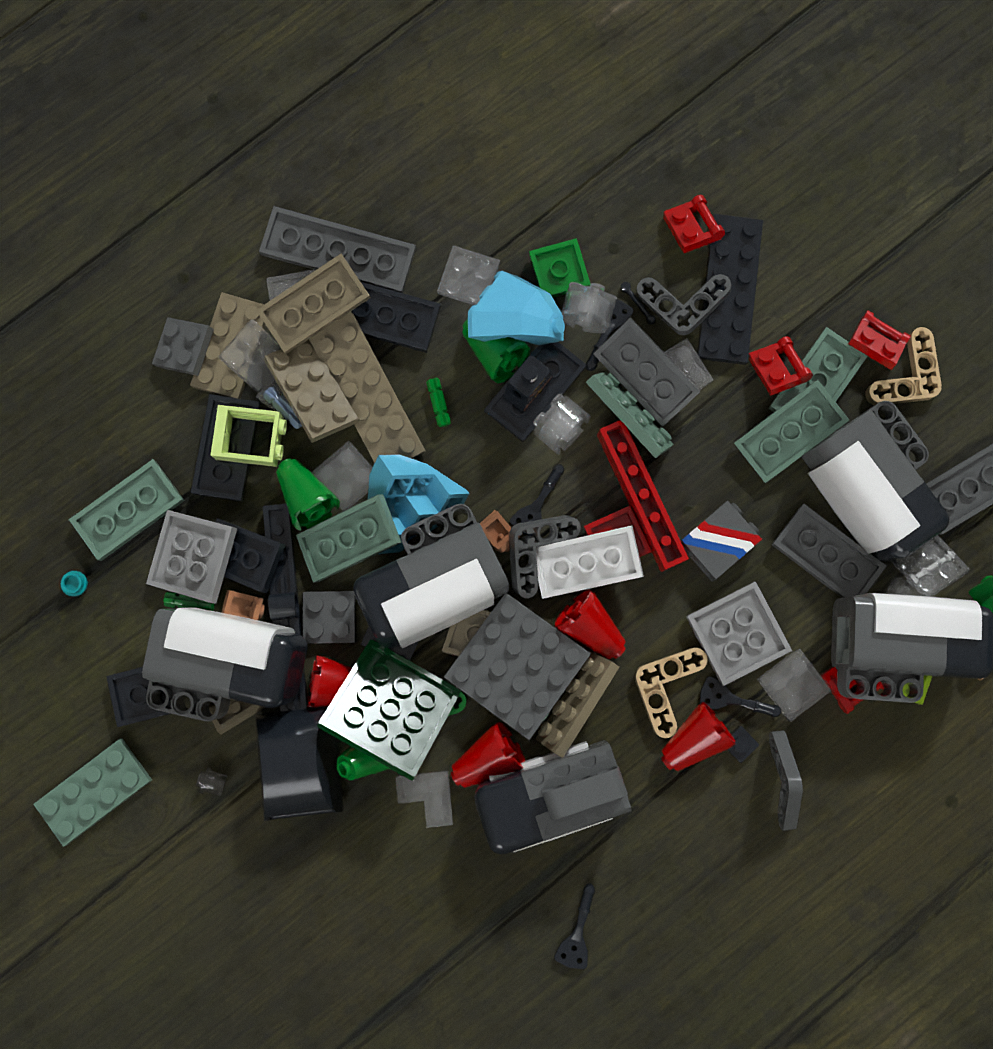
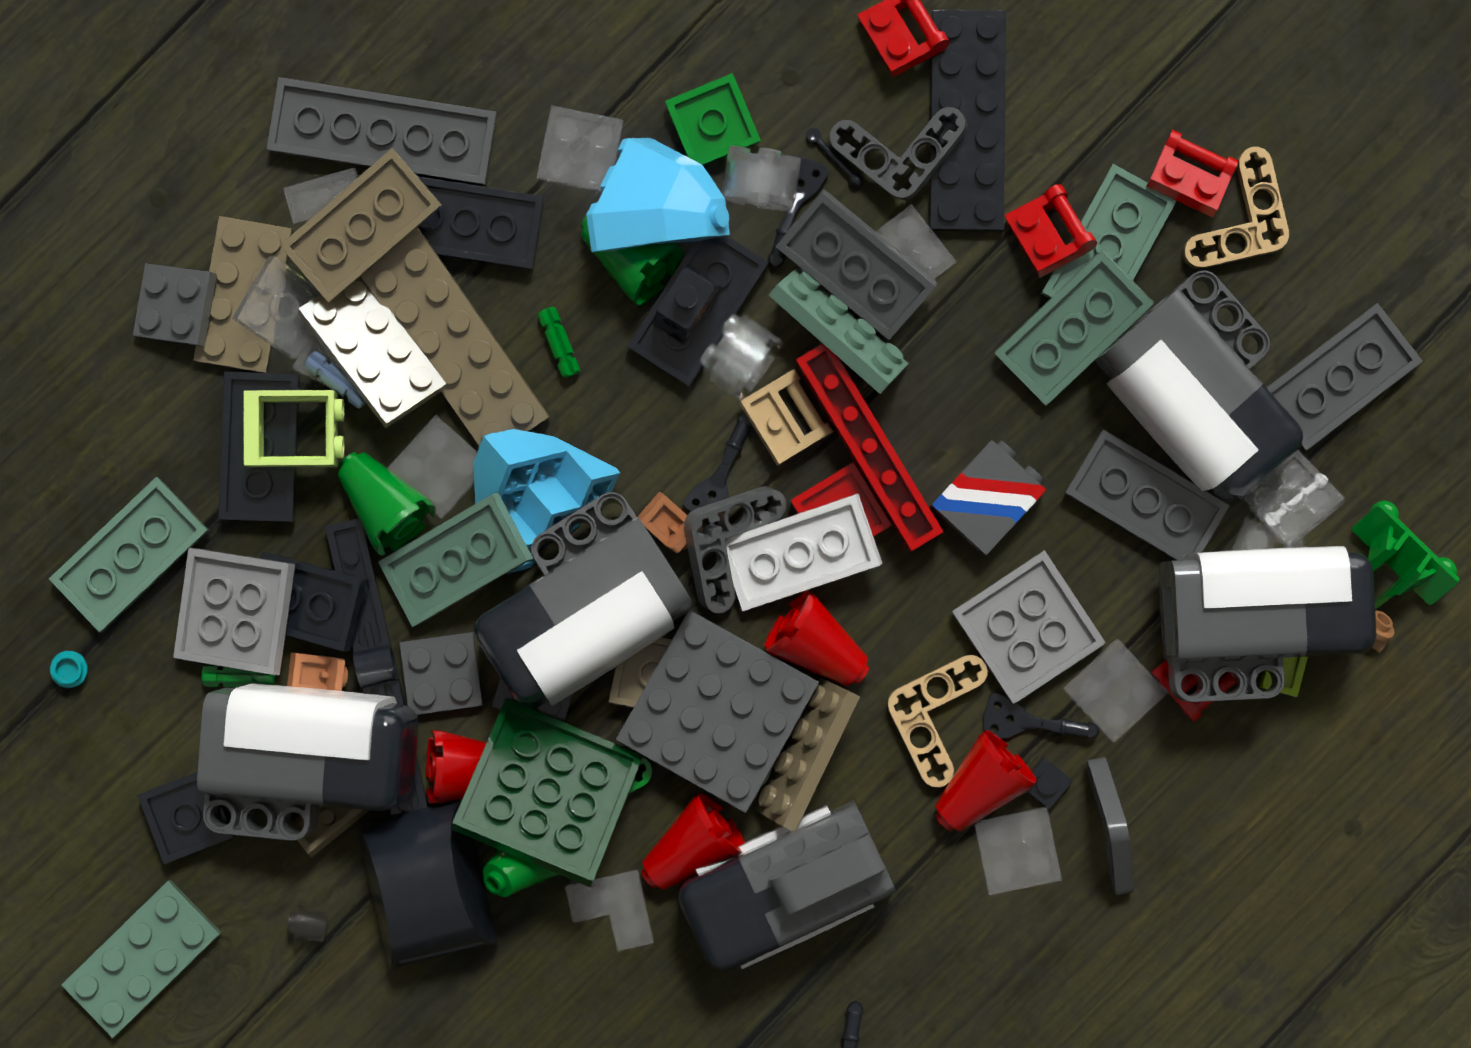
camera: 10 degrees left, 5 degrees up
none -> tan plate [739,369,833,466]
none -> clear plate [974,807,1062,895]

